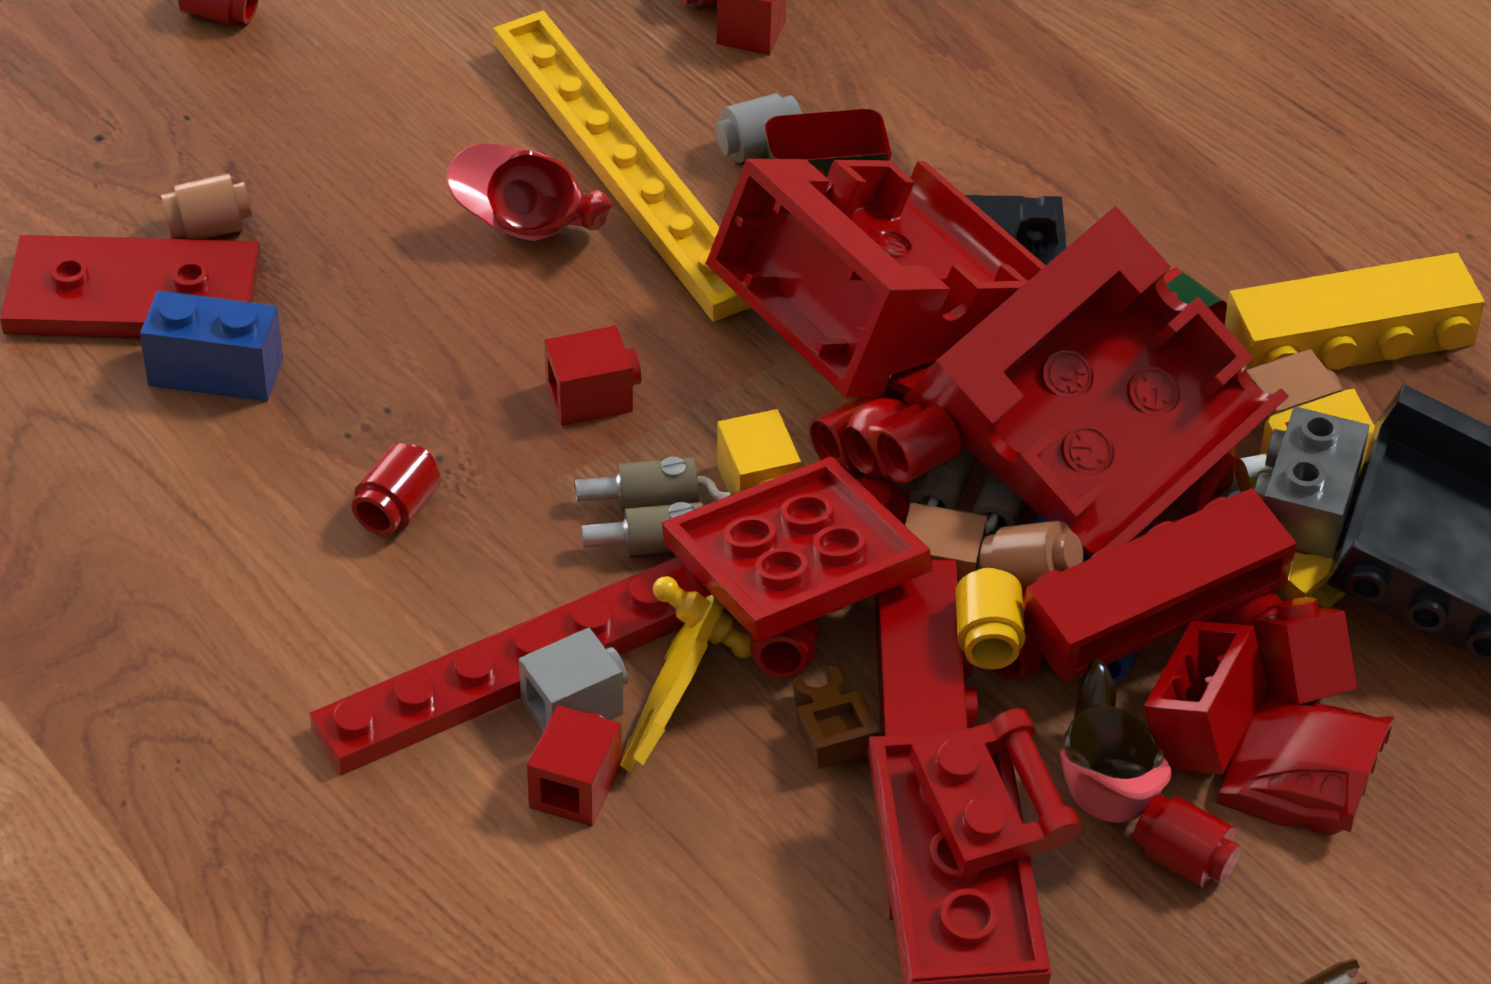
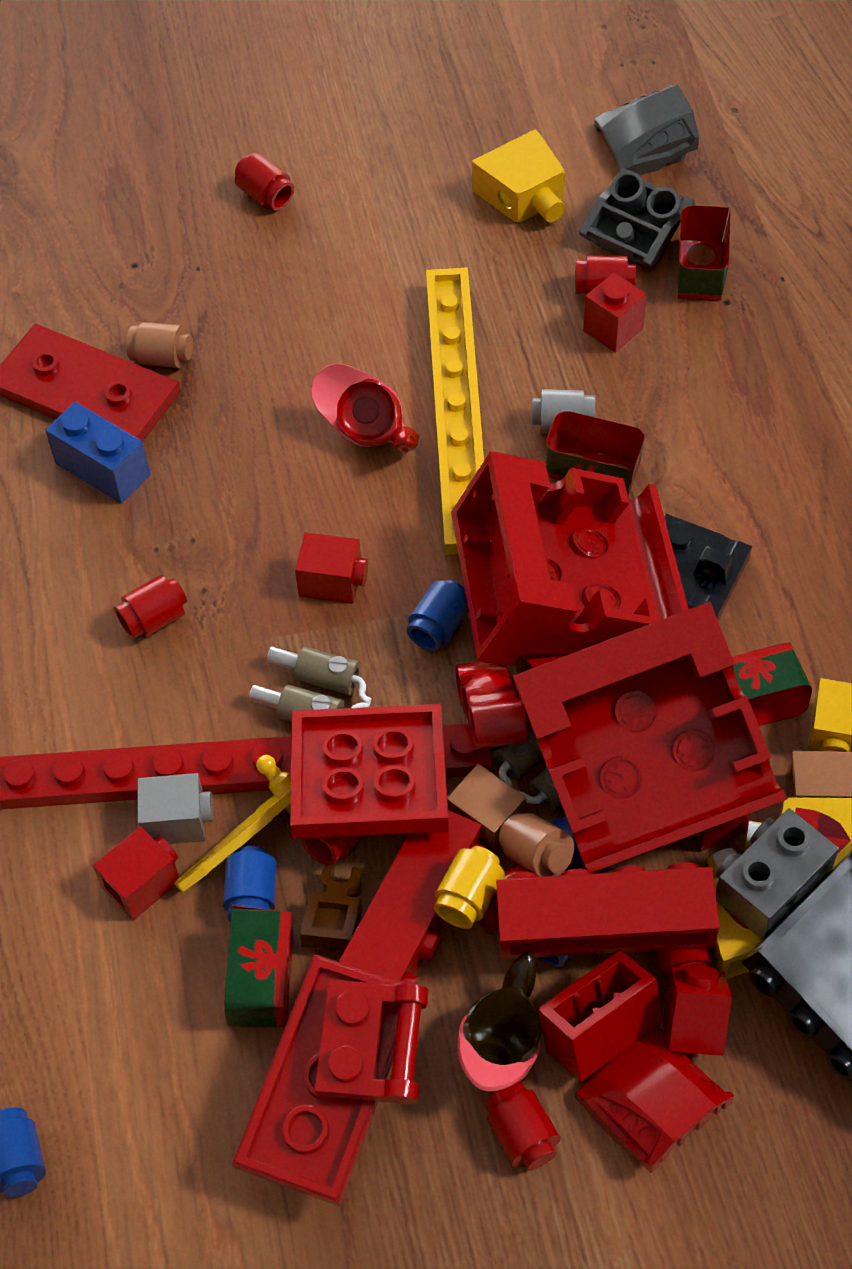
camera: 30 degrees right, 10 degrees up
yellow brick [717,409,801,495] -> none
none -> blue brick [223,846,277,922]
none -> dark green piece [224,905,293,1027]
none -> blue brick [407,580,469,651]

